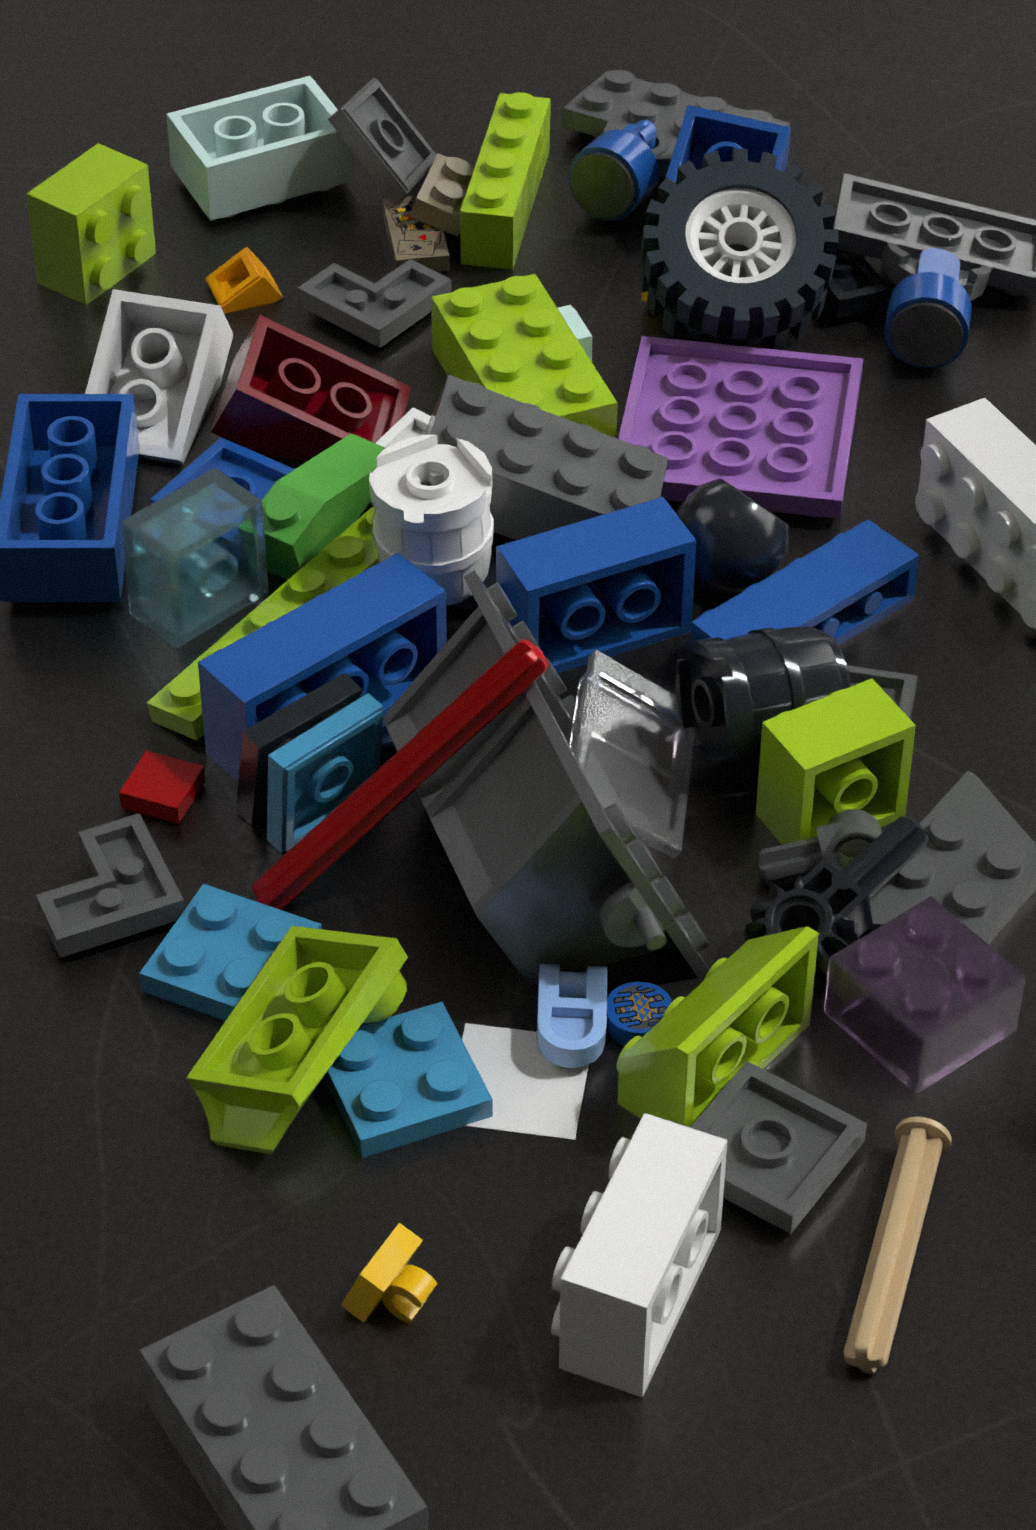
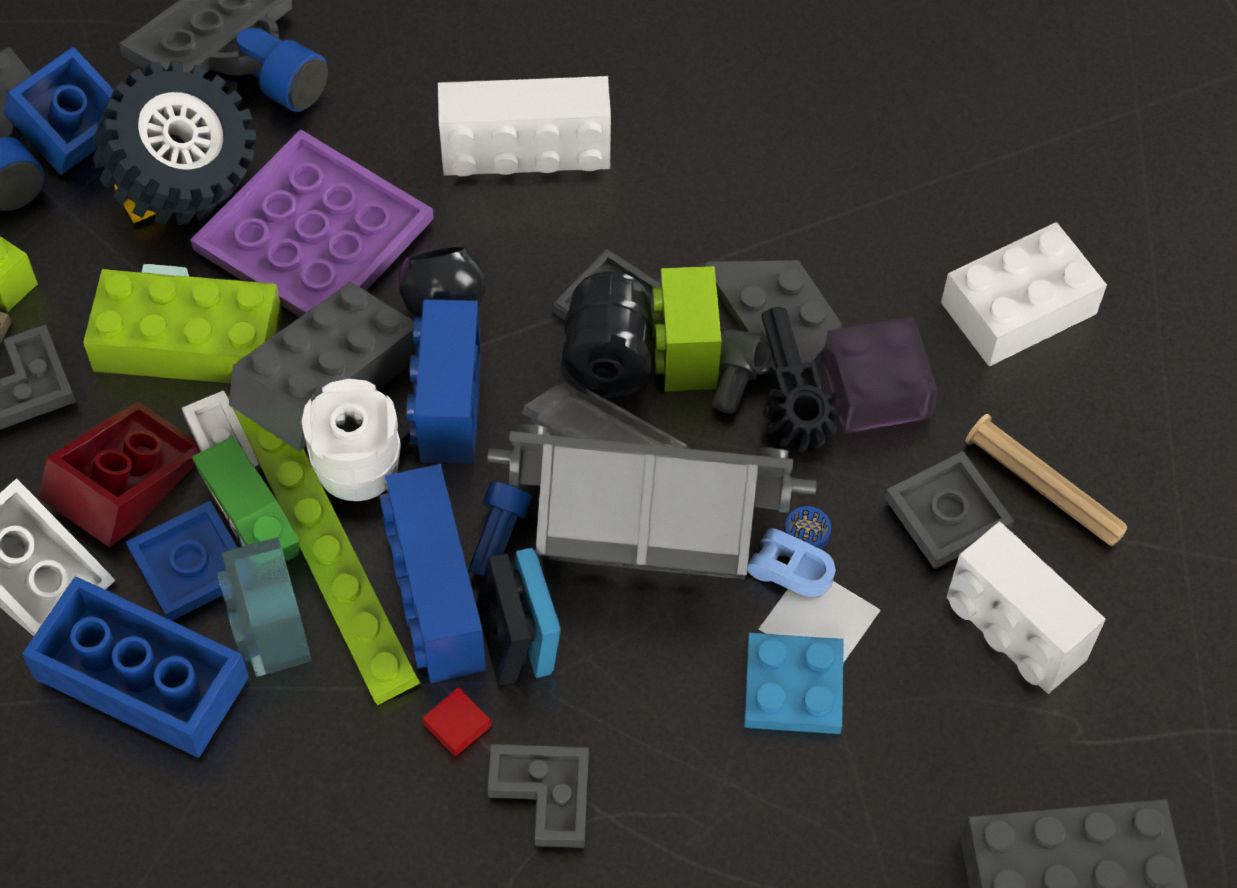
camera: 65 degrees left, 15 degrees up
dark azure plate [139,884,322,1021] -> none
lime slope [186,926,408,1155] -> none
red axle [252,639,549,910] -> none
yellow tile [340,1223,438,1324] -> none
lime slope [616,926,819,1128] -> none
blue brick [690,519,919,646] -> none

